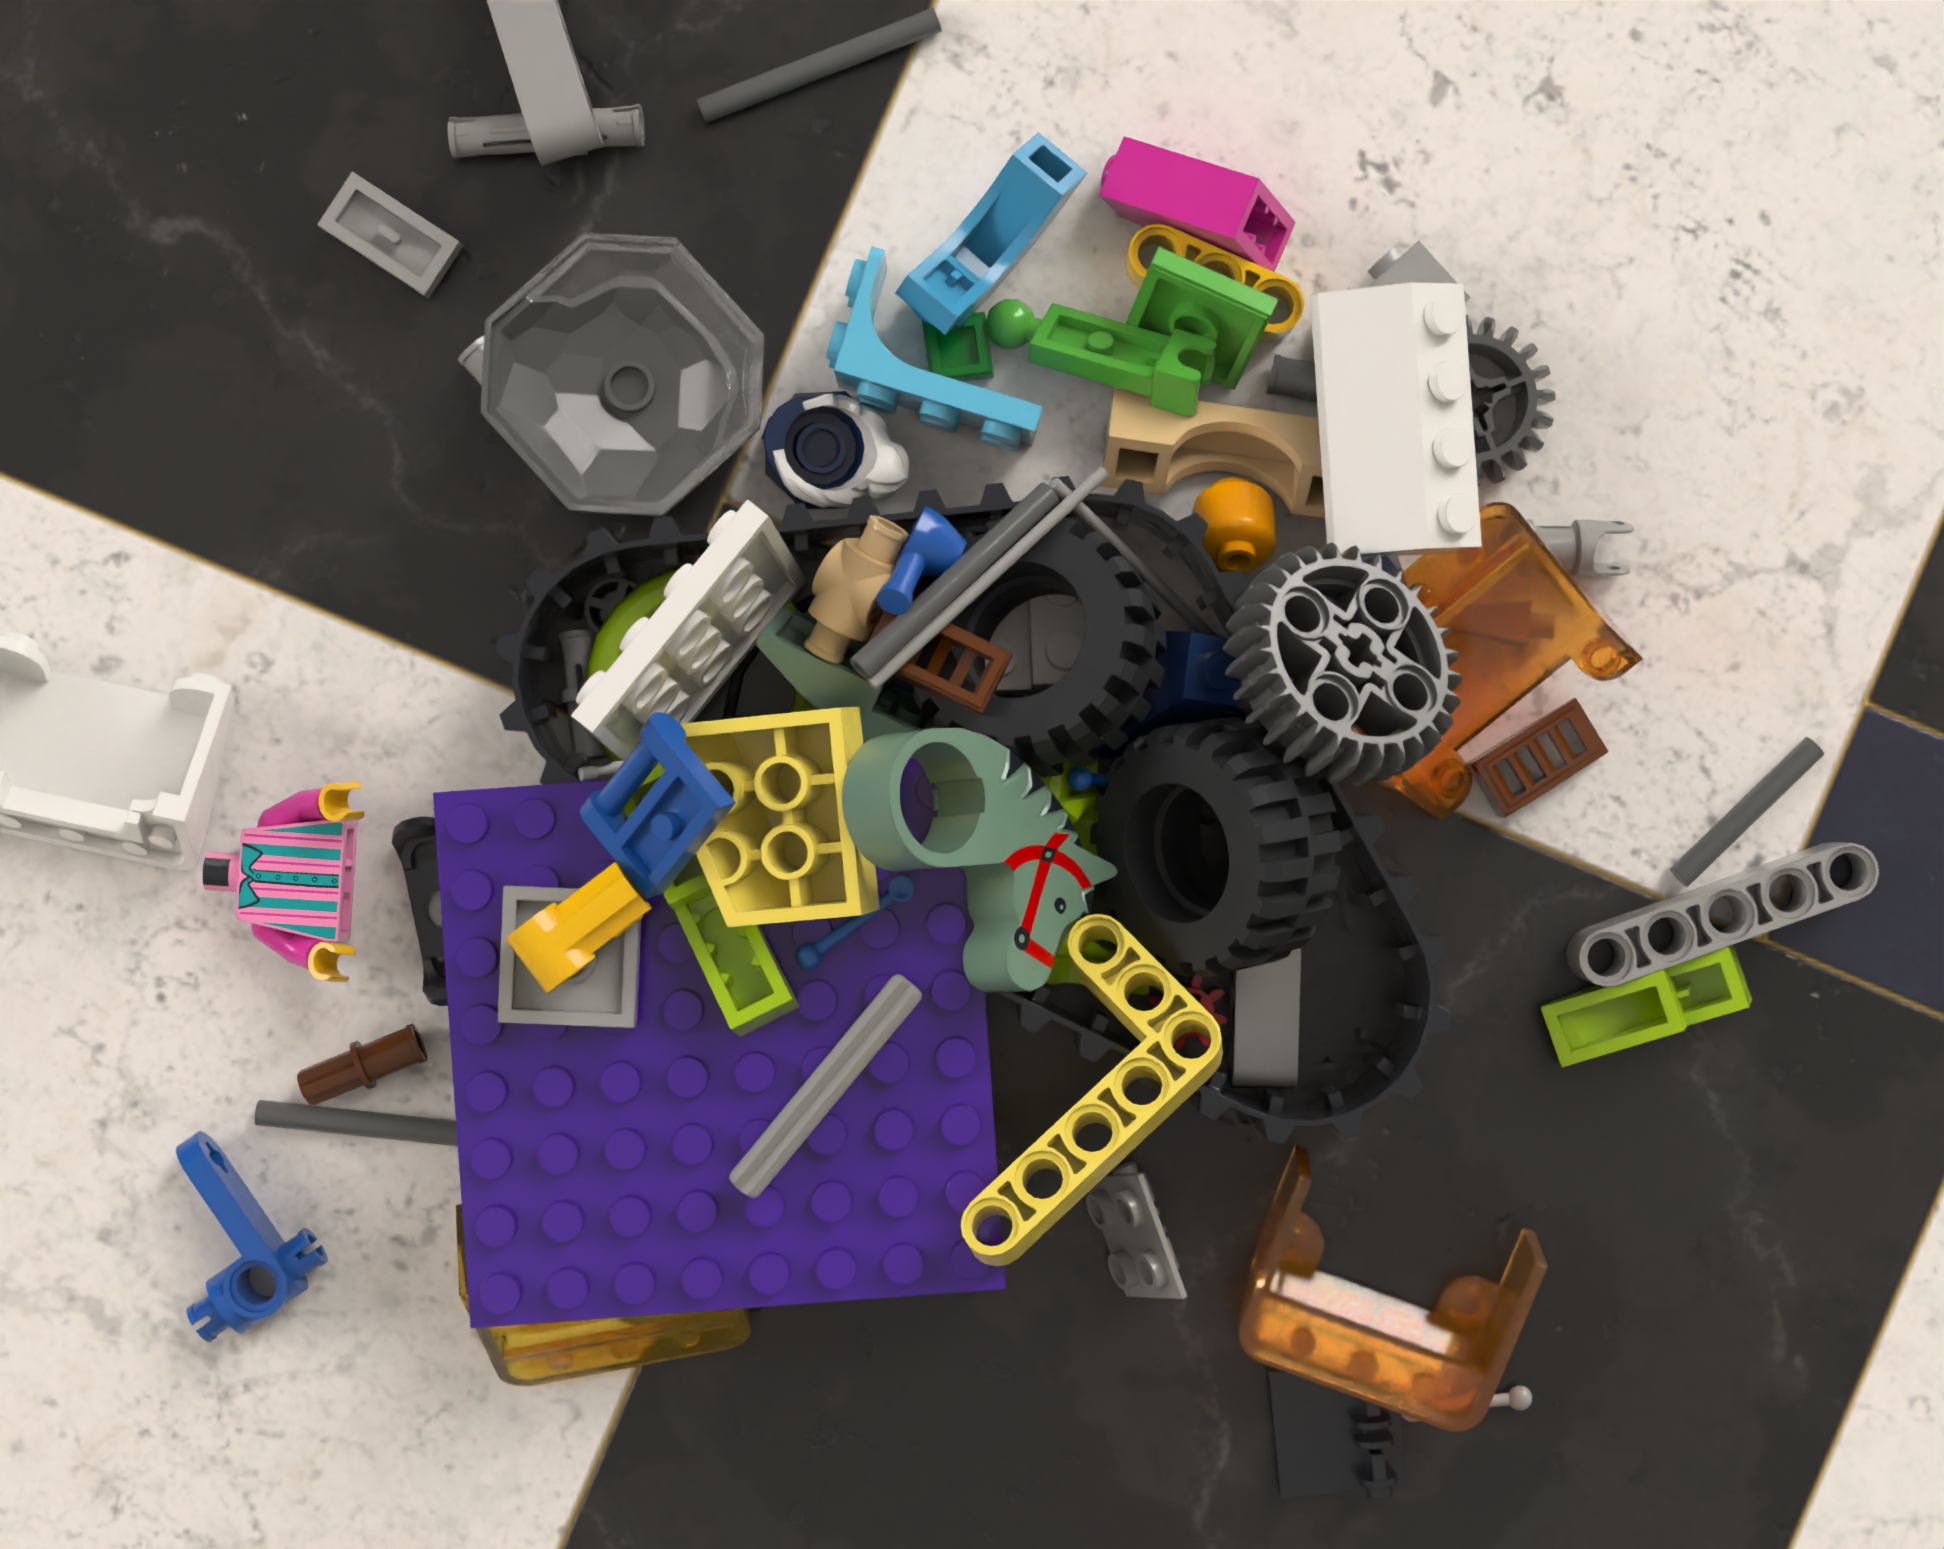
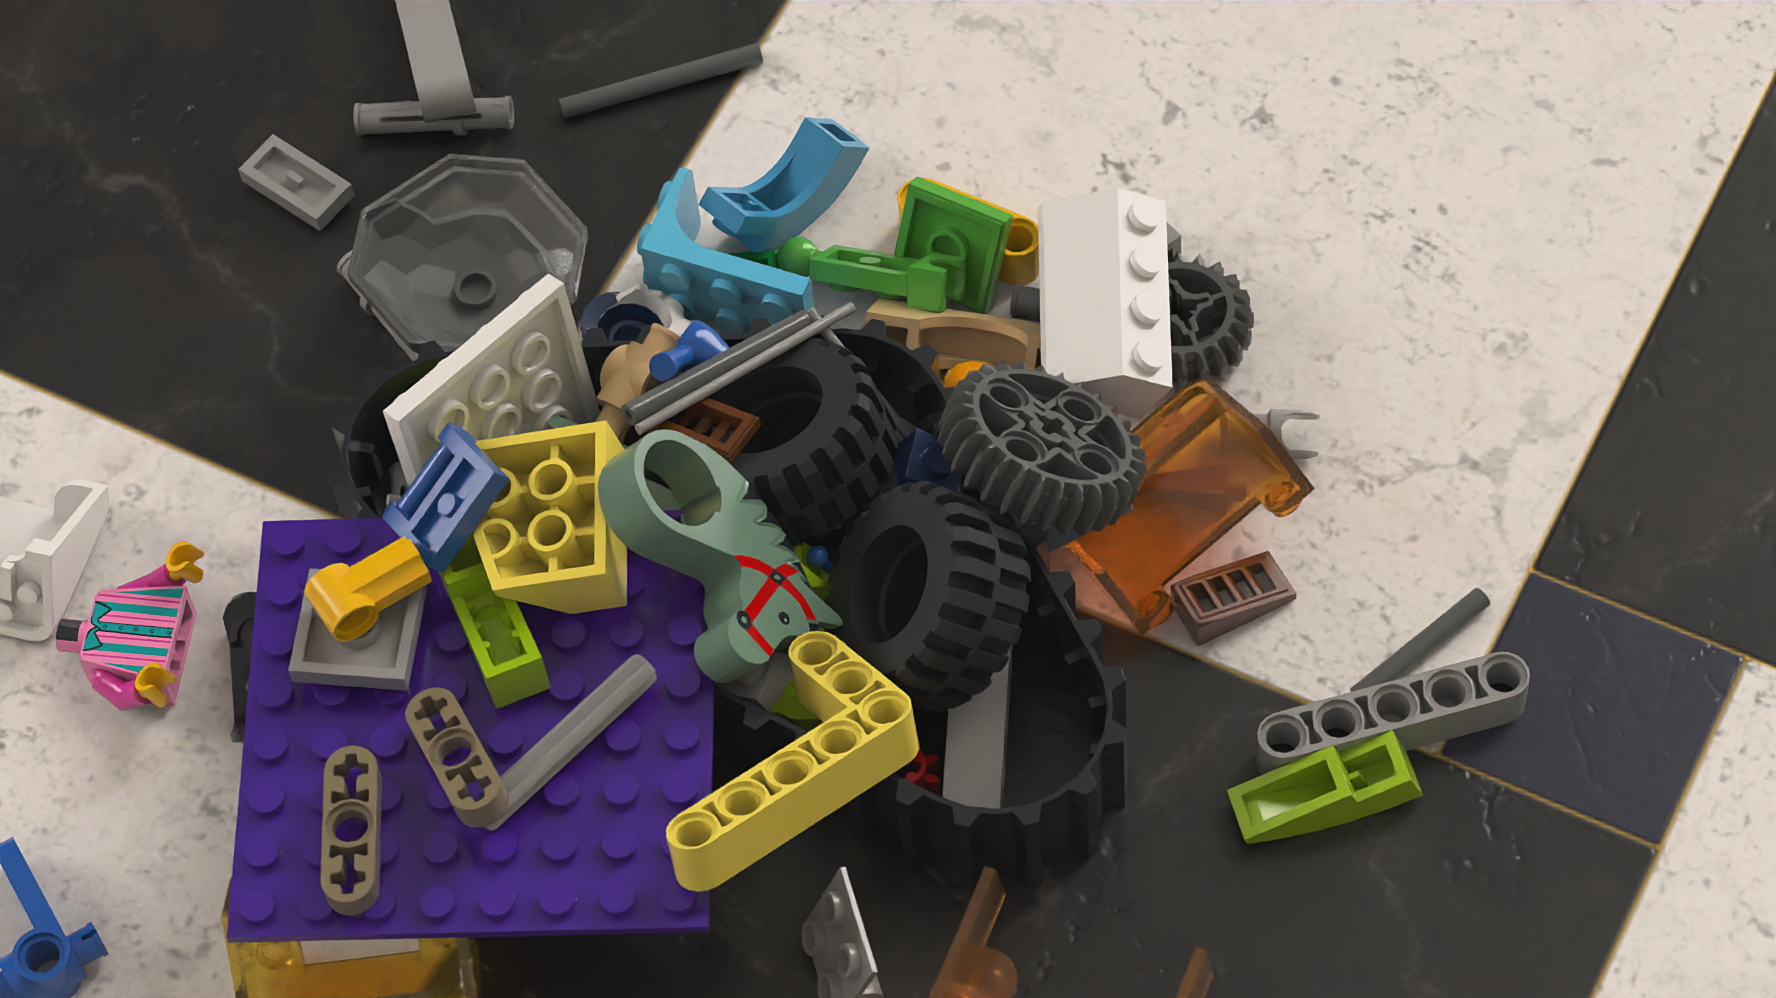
camera: 10 degrees right, 30 degrees down
dark grey piece [255,1100,458,1147] -> none
reddish brown axle [297,1023,428,1105] -> none
blue hinge [795,876,915,970] -> none
dark pink slope [1099,136,1296,272] -> none
none -> dark tan beam [321,746,382,915]
none -> dark tan beam [405,688,509,828]

